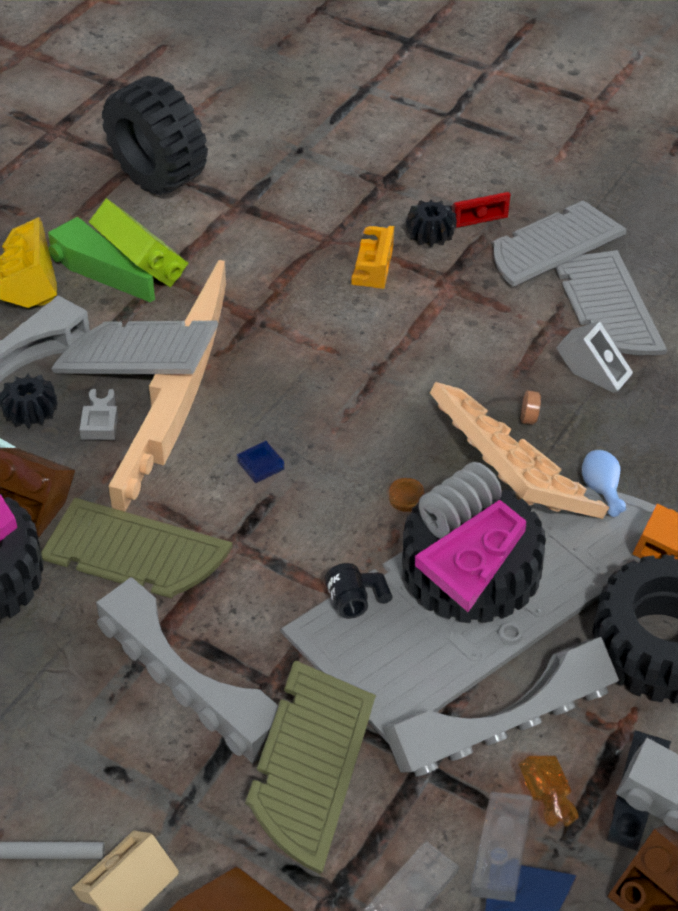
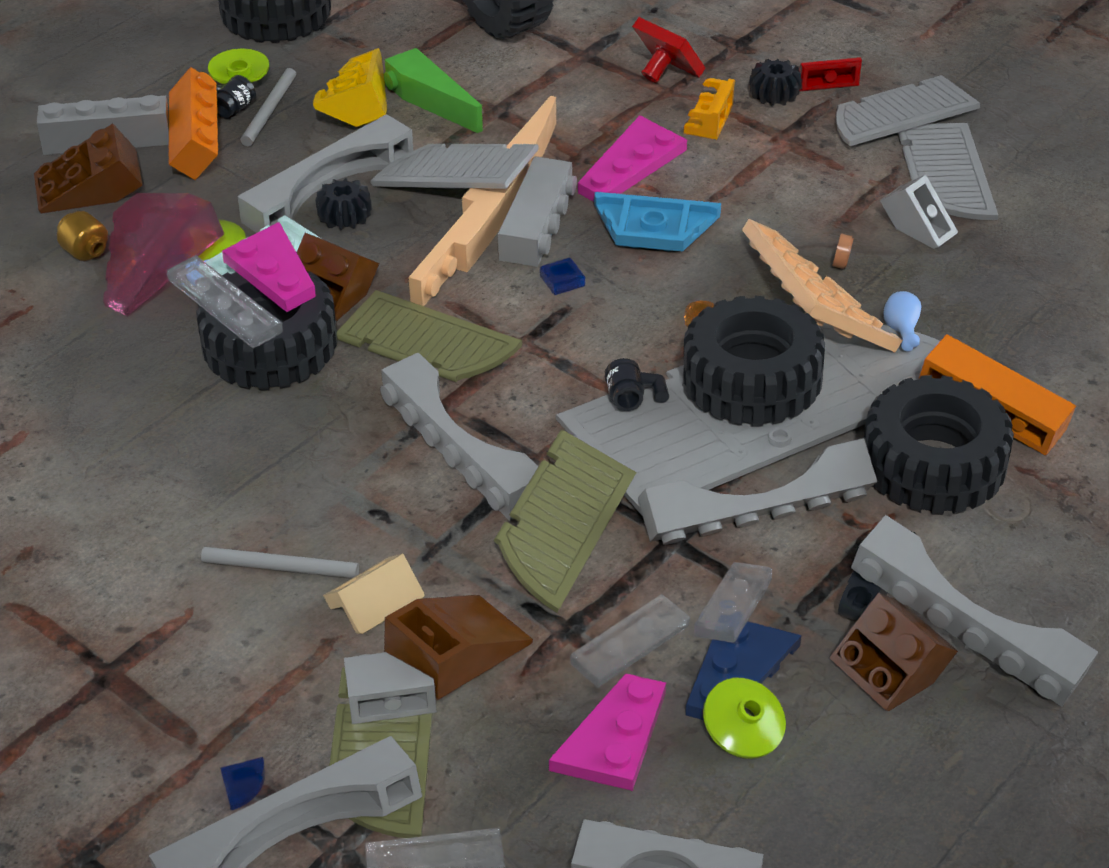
camera: 10 degrees right, 5 degrees down
light grey plate [79,389,118,440] -> none
lime slope [89,198,189,288] -> none
dark pink wing [415,500,526,612] -> none
light grey piece [419,462,502,539] -> none
clear orange plate [518,756,579,827] -> none
none -> light grey brick [498,156,577,267]
none -> dark pink wing [578,115,687,202]
none -> dark azure wing [594,192,721,251]
none -> red tile [632,17,705,83]

